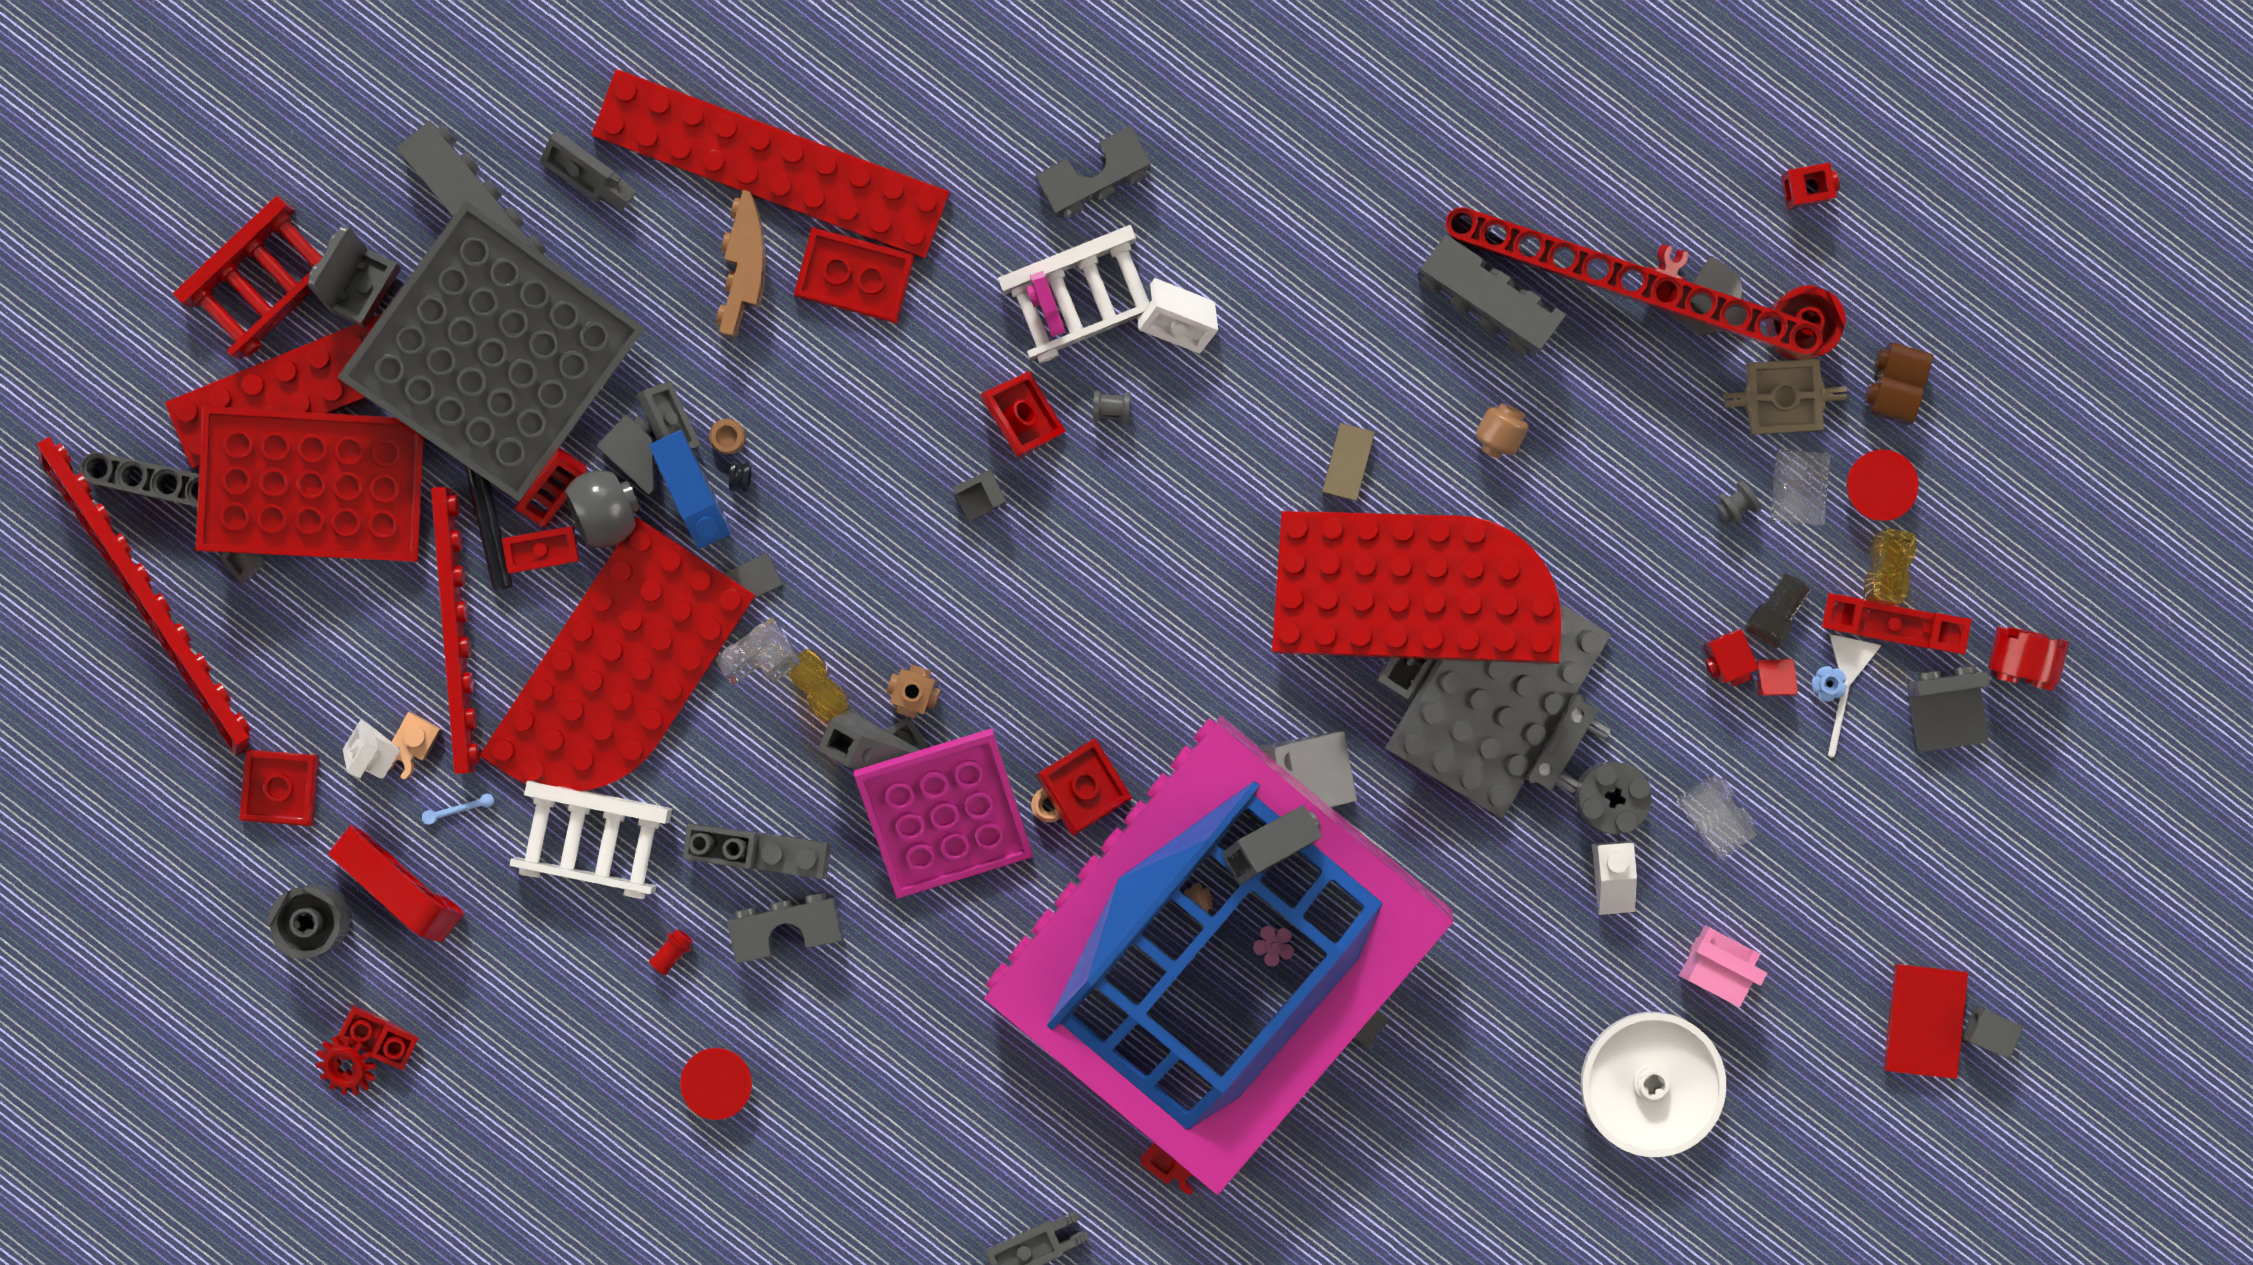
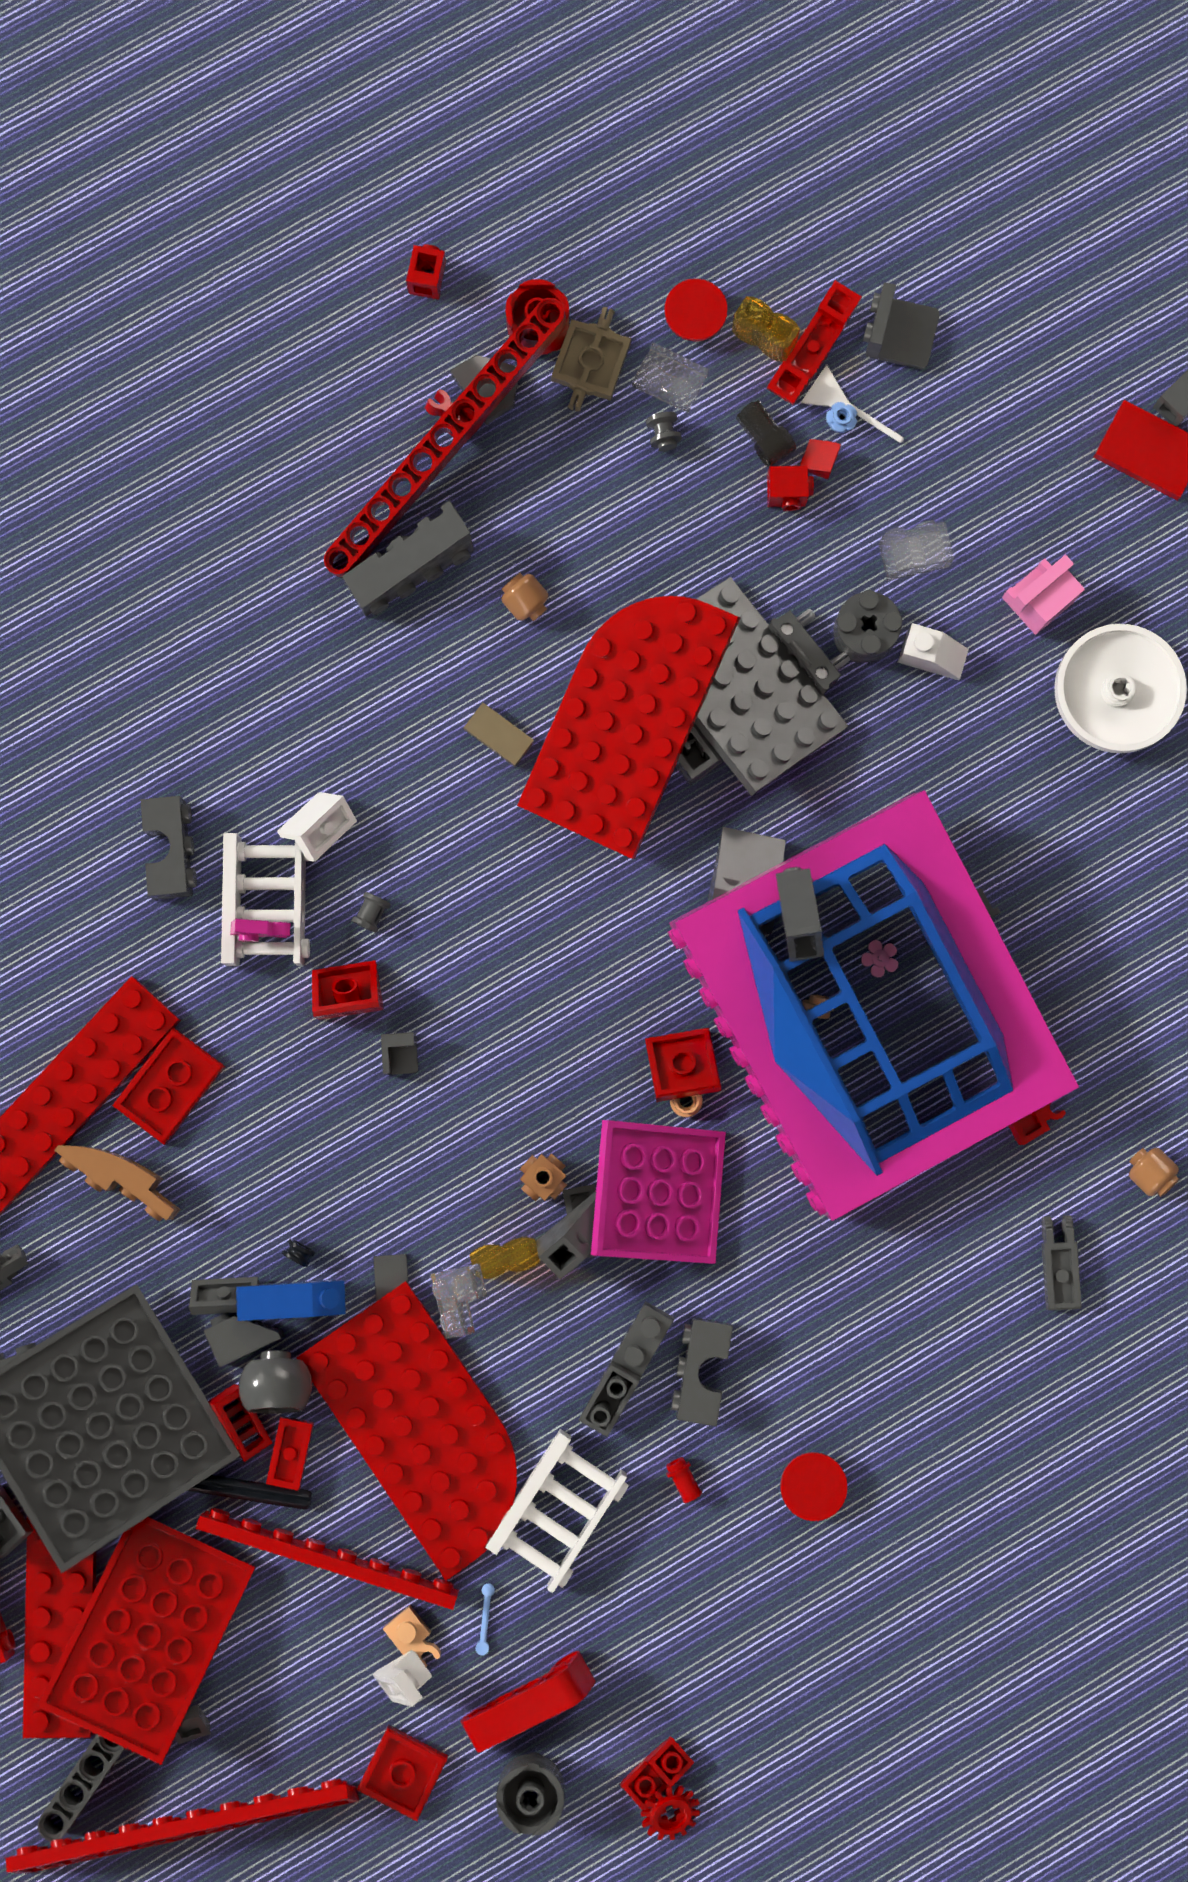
camera: 65 degrees left, 5 degrees down
medium nougat tile [709,419,746,455] -> none
reddish brown brick [1864,342,1934,425] -> none
red brick [1988,626,2070,691] -> none

